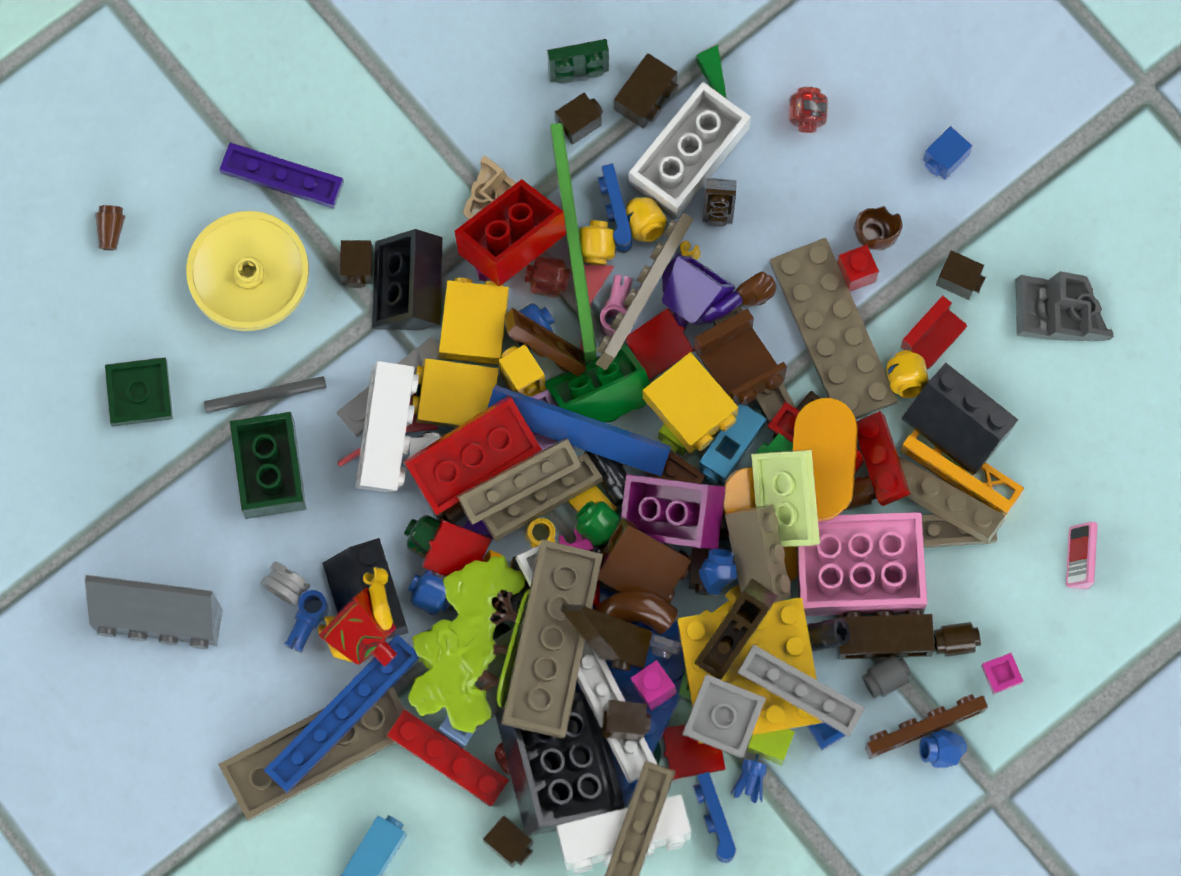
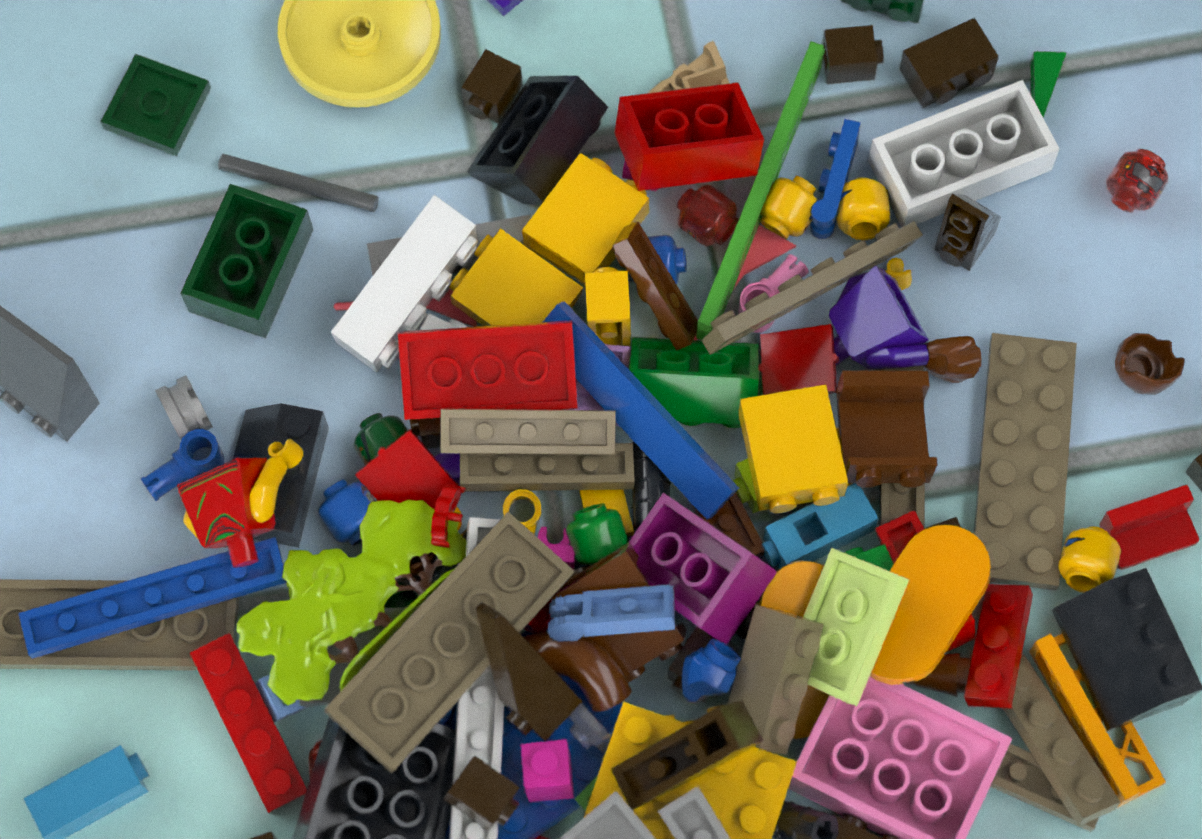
camera: 30 degrees right, 5 degrees down
red brick [837,244,879,292] -> none
none -> red piece [431,484,466,548]
none -> medium blue hinge [548,585,675,642]

